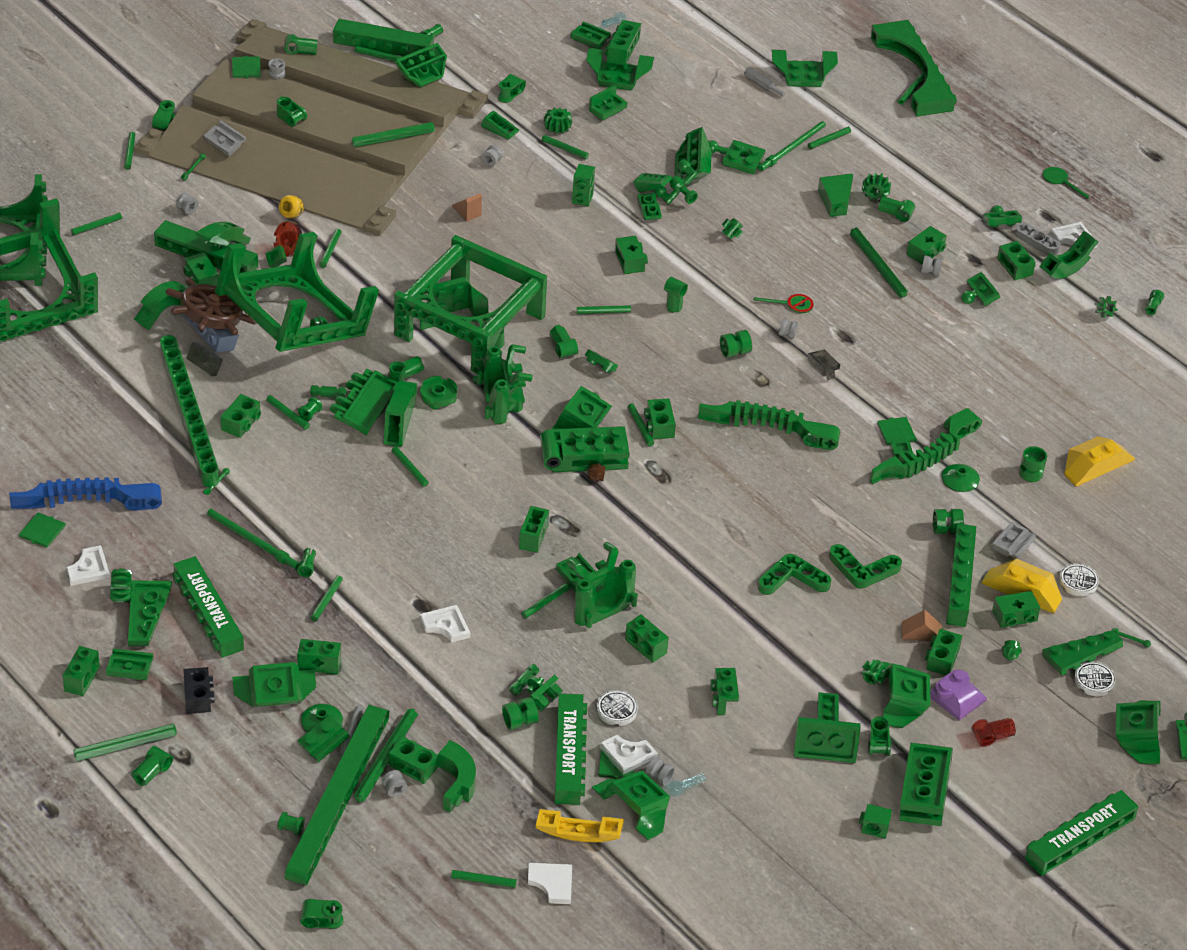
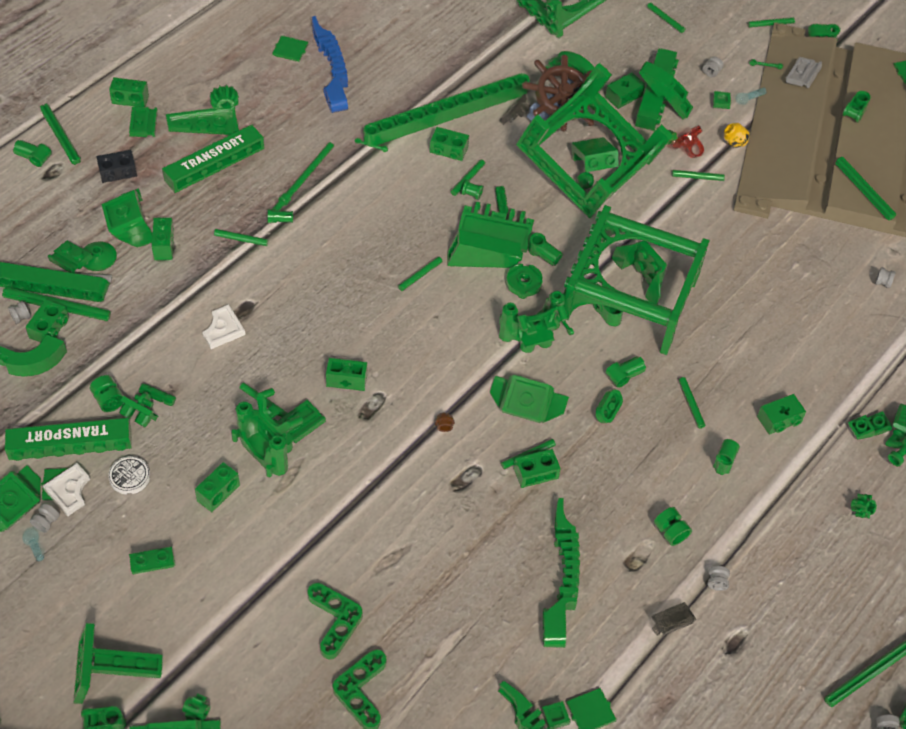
camera: 80 degrees right, 10 degrees up
white tile [66,545,110,586] -> none
nougat slope [452,193,482,221] -> none
green hinge [540,426,630,472] -> none
green brick [572,164,595,206] -> none
green piece [753,294,814,313] -> none
none -> green panel [571,137,619,172]
none -> green plate [713,91,731,109]
none -> clear light blue bar [736,87,767,105]

